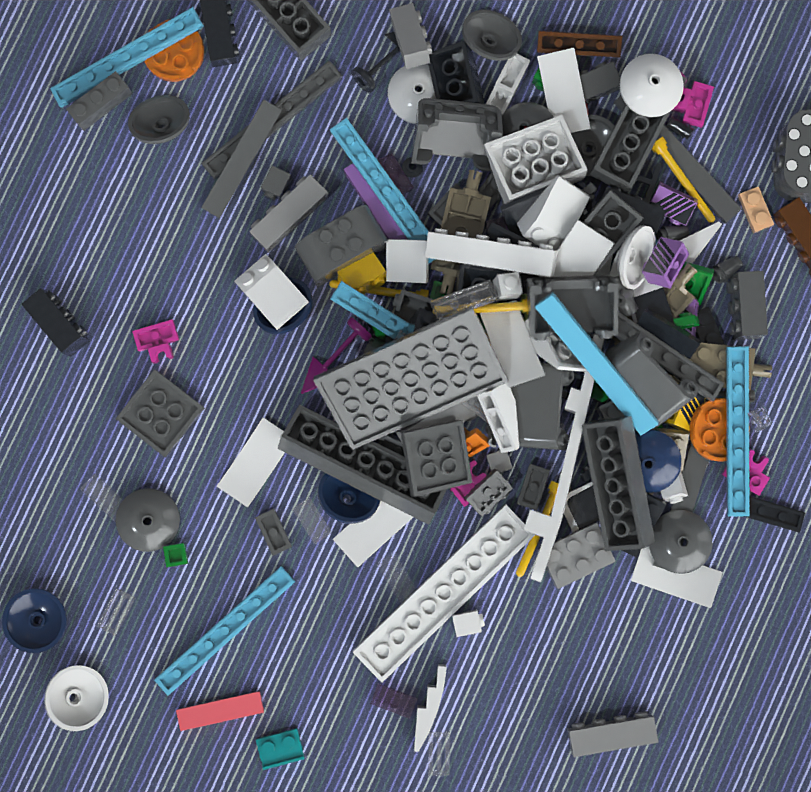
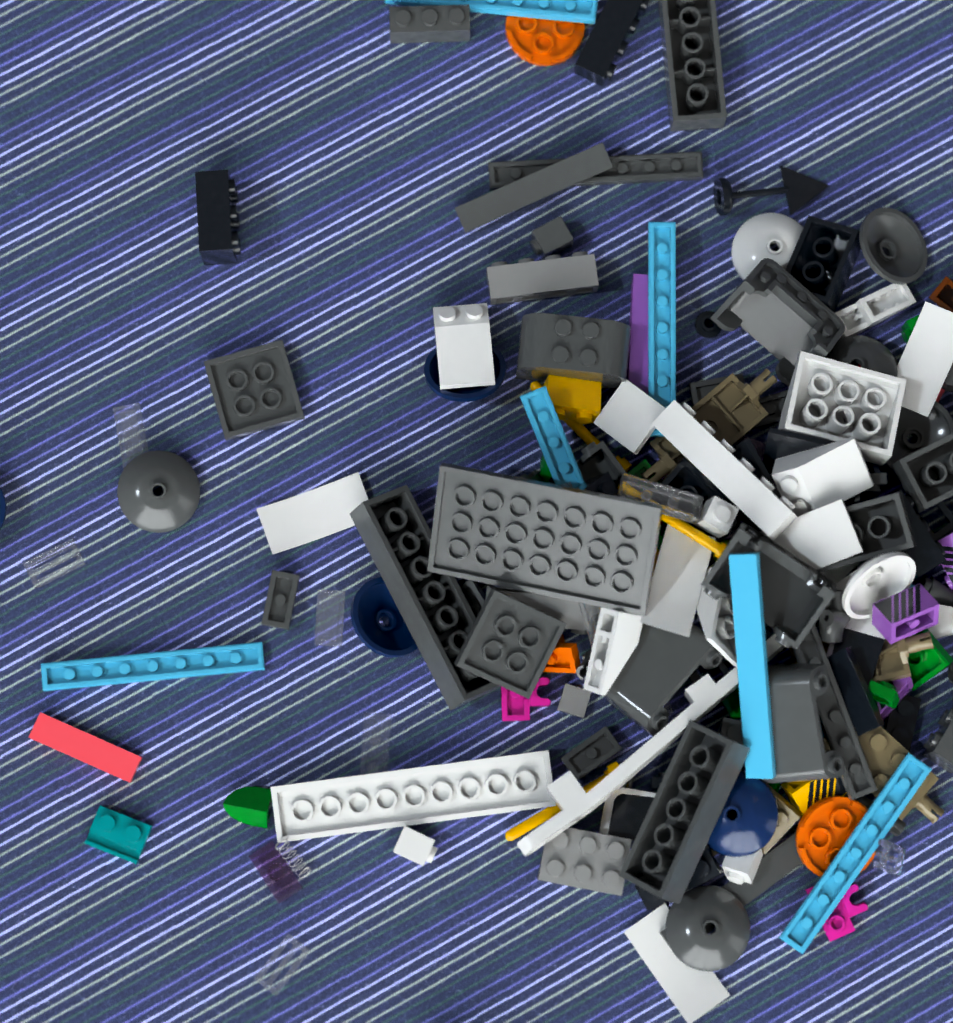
camera: 30 degrees right, 5 degrees down
dark grey dish [128,95,190,144] -> none
dark pink plate [132,319,179,364] -> none
green plate [163,543,189,568] -> none
magenta piece [301,317,372,394] -> none
white sticker [333,501,413,567] -> none
clear purple plate [378,154,414,195] -> none
light grey brick [389,3,432,69] -> none
white slope [414,664,447,752] -> none
bracket [464,469,512,517] -> none
black tile [743,496,805,533] -> none
none -> green brick [223,786,272,828]
none -> white piece [275,838,311,879]

